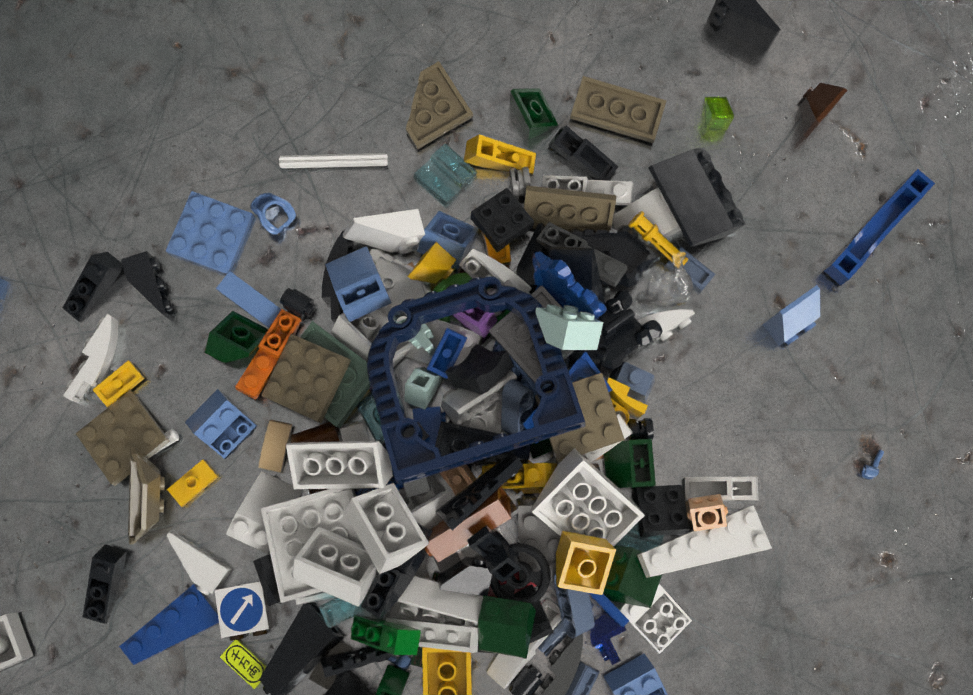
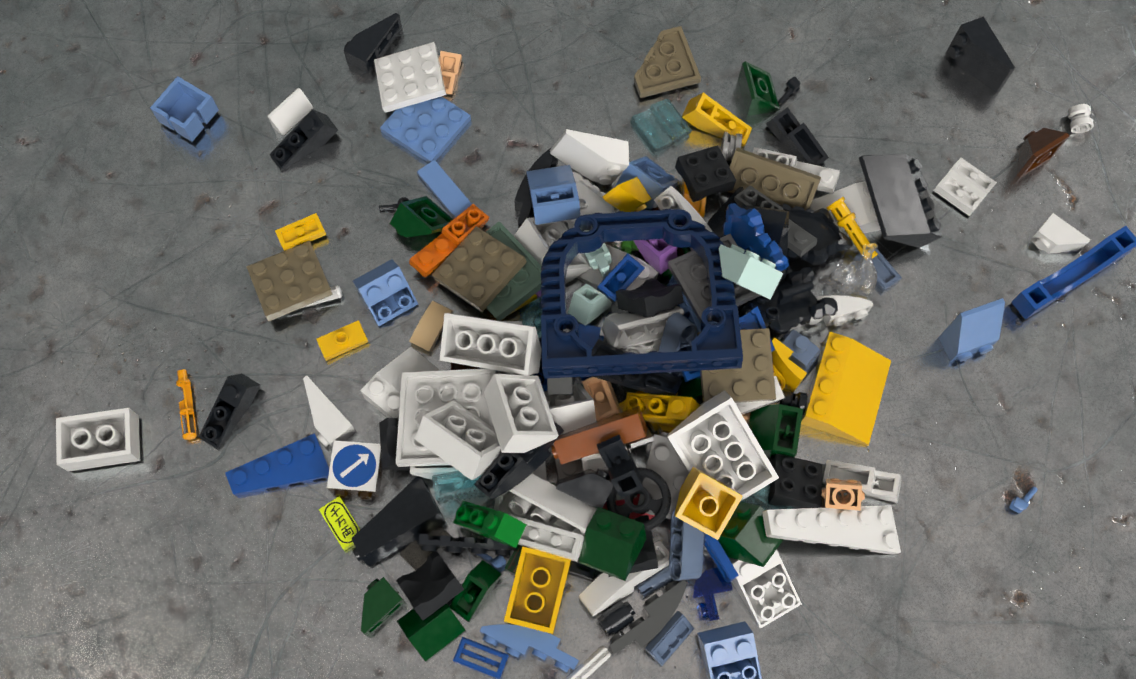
camera: 15 degrees right, 10 degrees down
white slope [63,314,119,403] -> none
black slope [121,251,173,319] -> none
dark tan wedge [128,447,165,544] -> none
medium blue piece [250,193,296,235] -> none
white axle [279,153,388,168] -> none
black brick [280,288,315,319] -> none
black wing [435,453,523,531] -> none
dark tan plate [570,76,667,143] -> none
clear neon green slope [704,97,734,130] -> none
none -> light orange piece [176,369,197,440]
none -> white slope [268,88,313,135]
none -> black slope [344,13,402,73]
none -> white plate [374,42,446,113]
none -> black hand [379,197,409,211]
none -> light nougat slope [439,51,462,95]
none -> black hand [778,76,800,105]
none -> yellow slope [801,332,891,446]
none -> white slope [933,158,997,216]
none -> white slope [1030,213,1090,254]
none -> white wheel [1067,104,1094,133]

